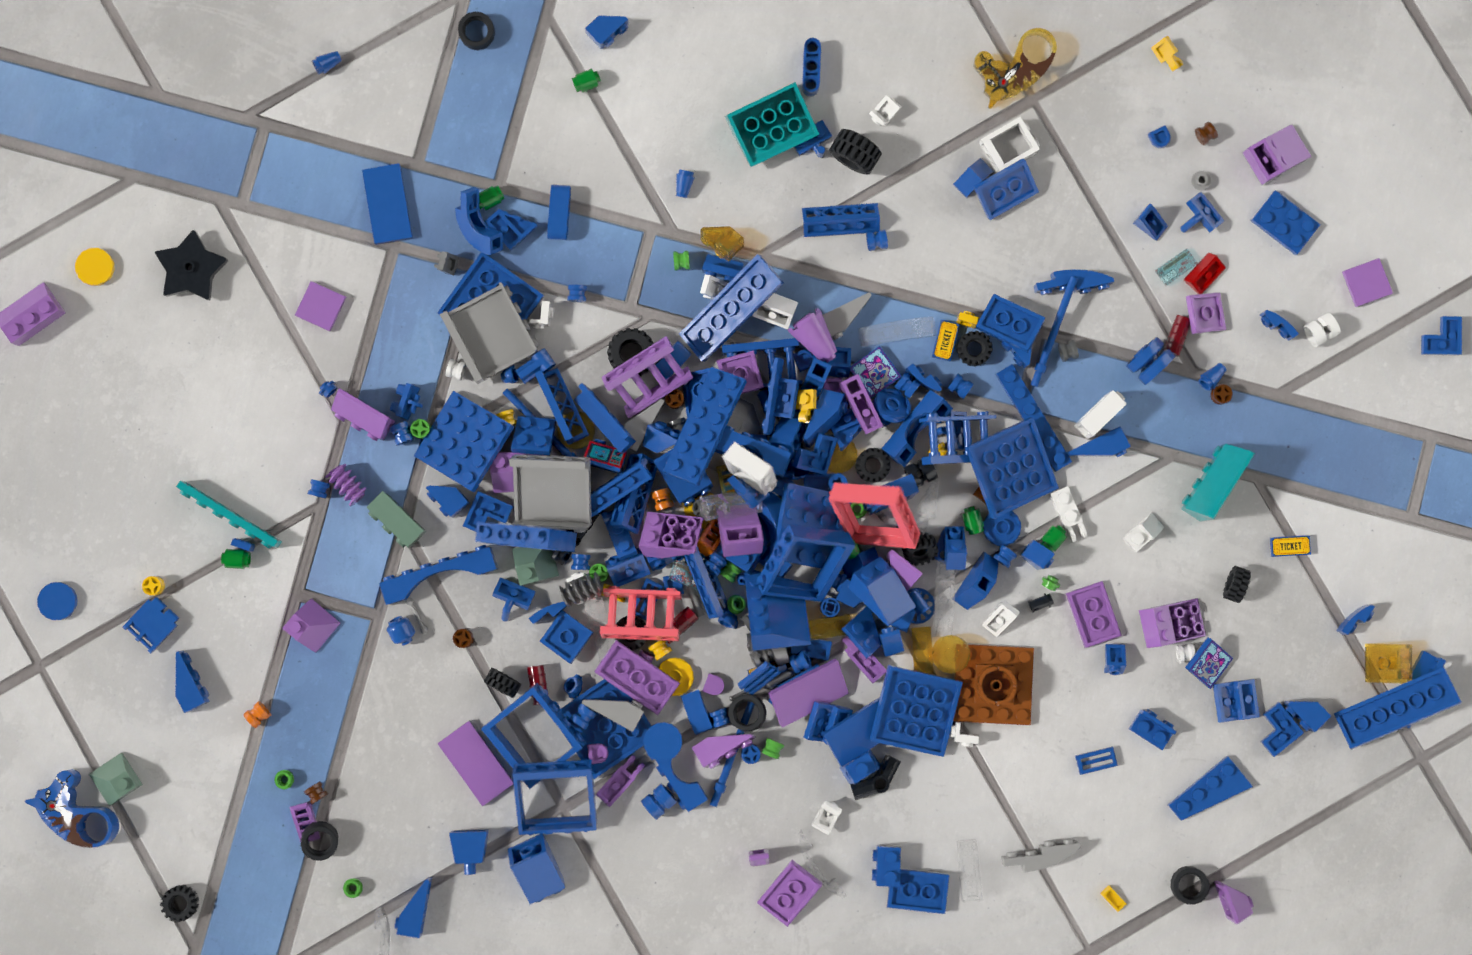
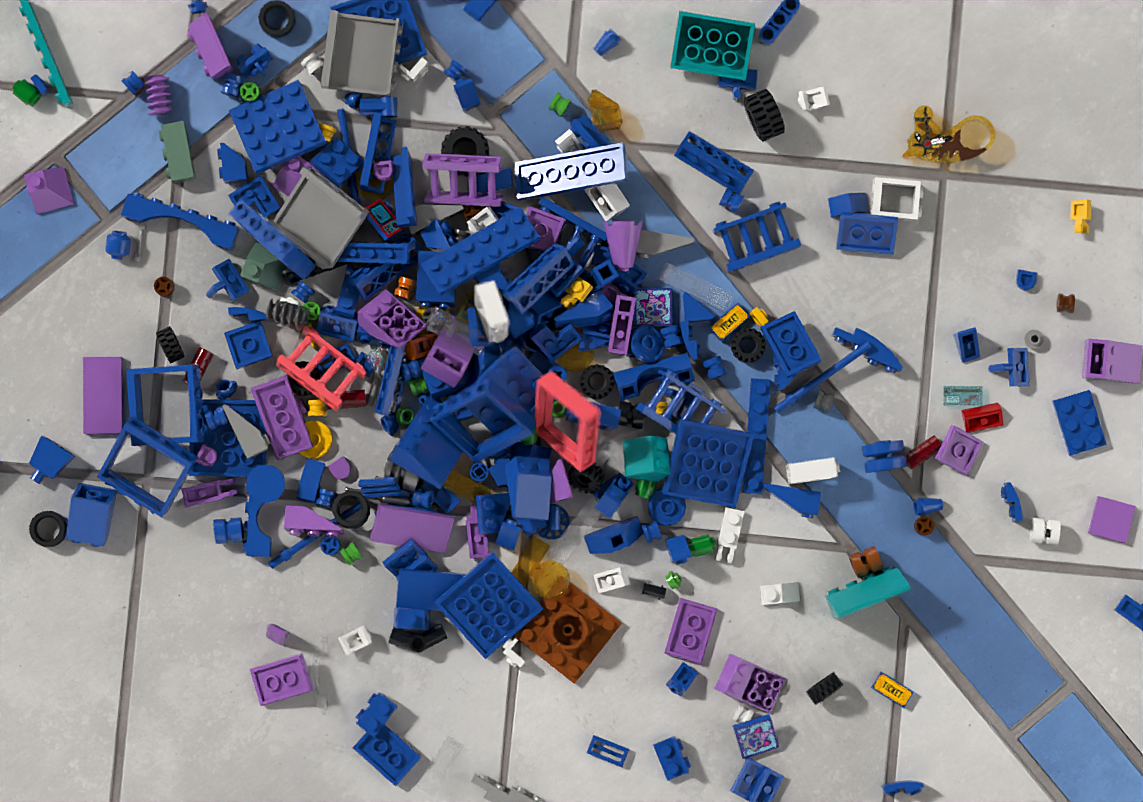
camera: 30 degrees right, 0 degrees up
none -> black tyre [29,511,67,547]
none -> black tyre [258,0,296,38]
none -> medium lavender tile [373,160,393,182]
none -> blue slope [453,77,481,112]
none -> white bracket [467,205,499,234]
none -> blue fence [501,243,575,314]
none -> teal slope [623,436,670,482]
none -> blue slope [682,291,715,323]
none -> blue fence [713,201,801,273]
none -> dark orange wheel [849,546,883,579]

